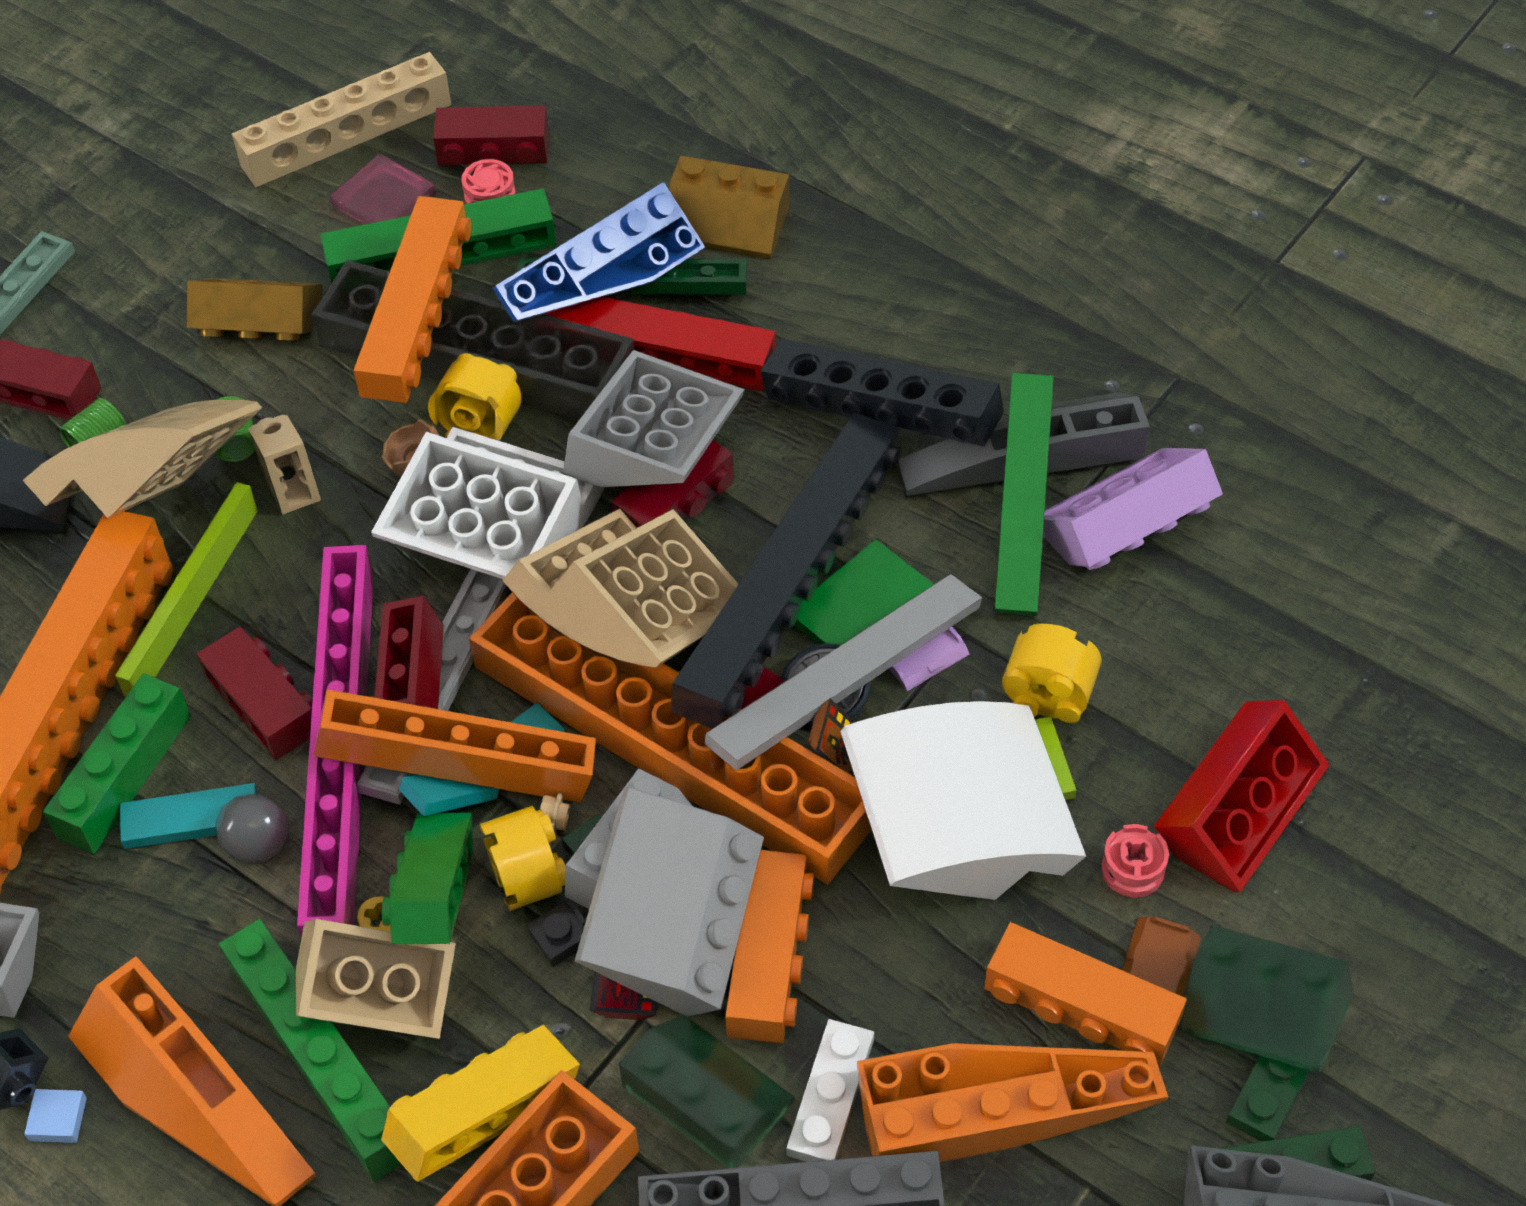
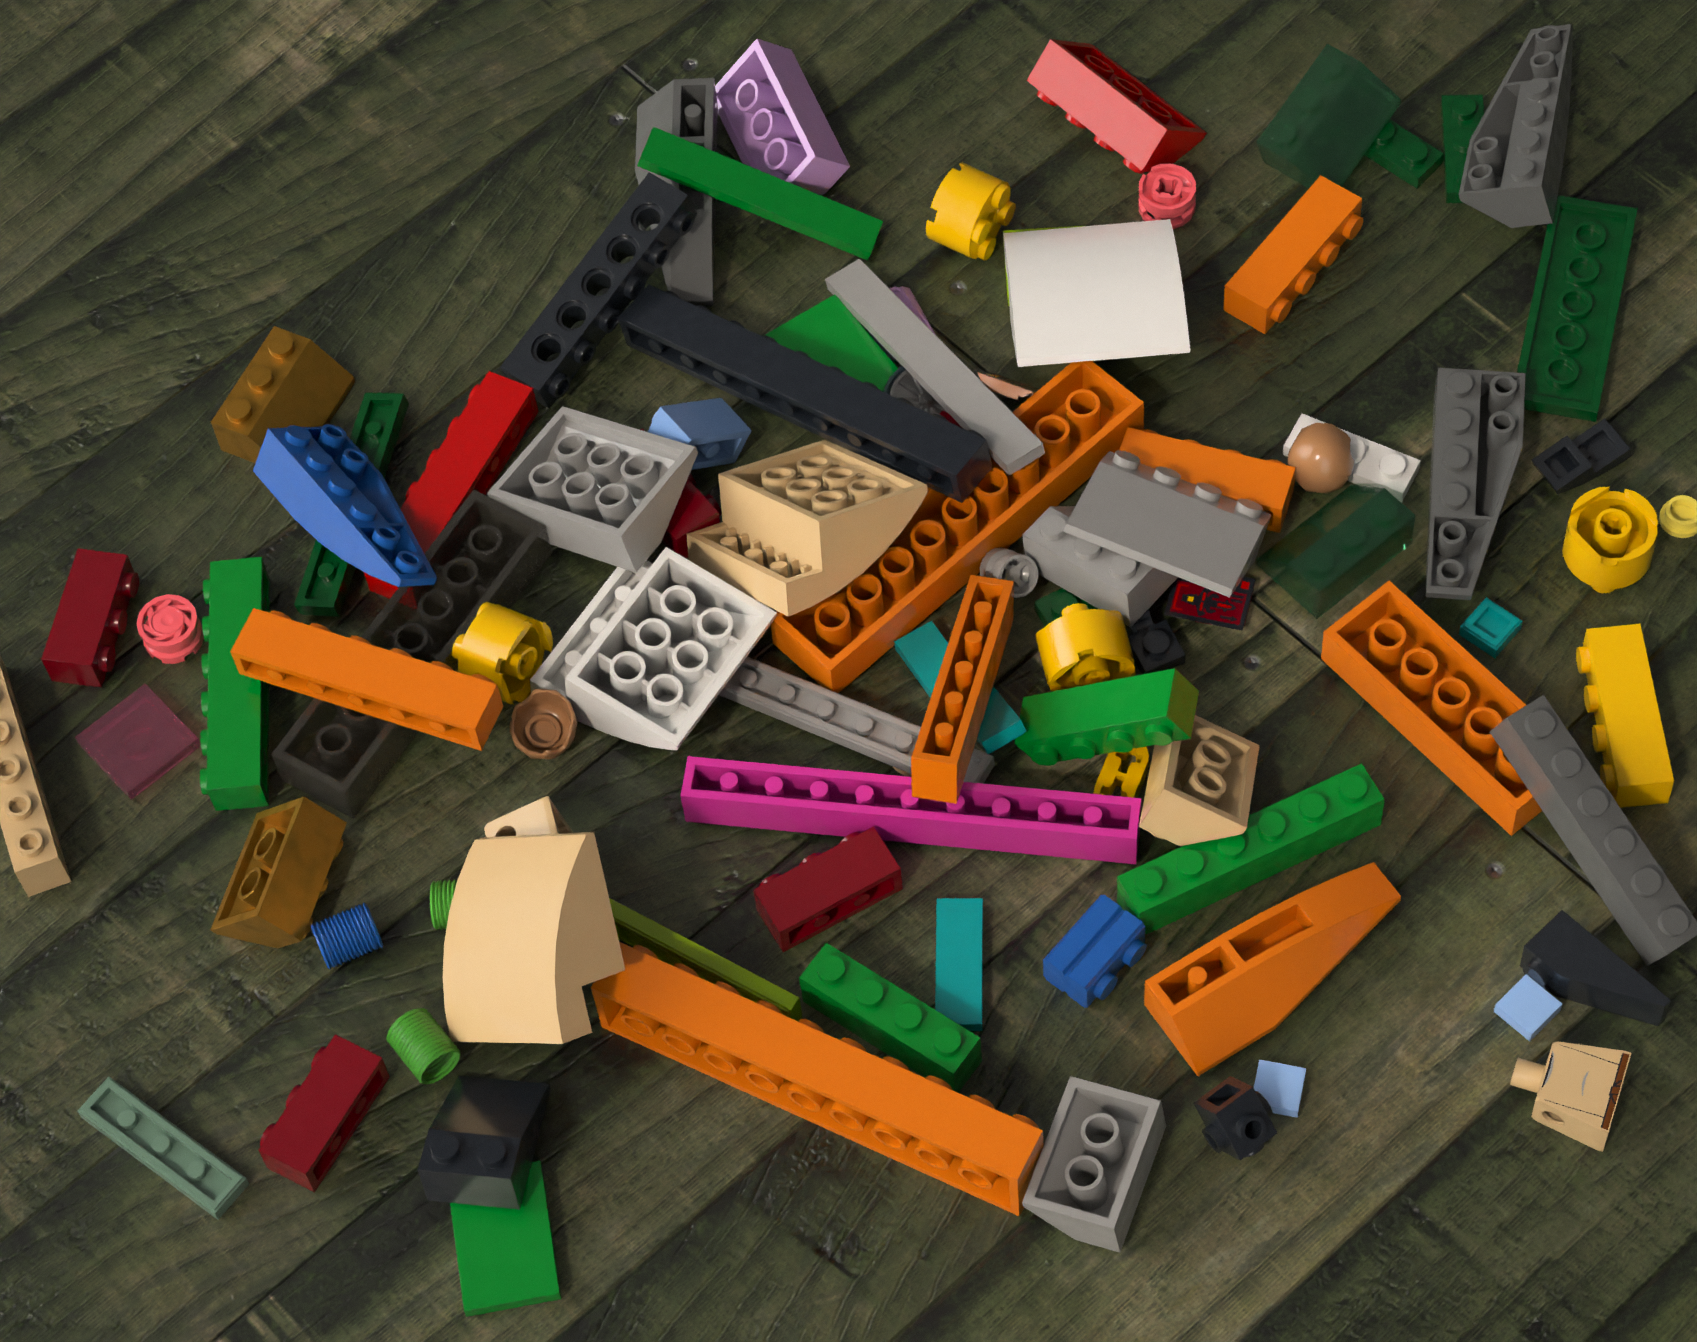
camera: 75 degrees left, 5 degrees up
dark grey hair [215,794,289,864] -> none
dark red brick [374,596,444,709] -> none
yellow brick [381,1024,580,1182] -> none
tan plate [540,793,570,834] -> none
orange wedge [857,1043,1168,1162] -> none
dark orange piece [1122,916,1201,997] -> none
none -> blue piece [311,902,383,970]
none -> medium blue brick [648,398,752,470]
none -> light grey wheel [980,547,1038,598]
none -> blue brick [1043,895,1147,1008]
none -> medium nougat hair [1288,423,1355,494]

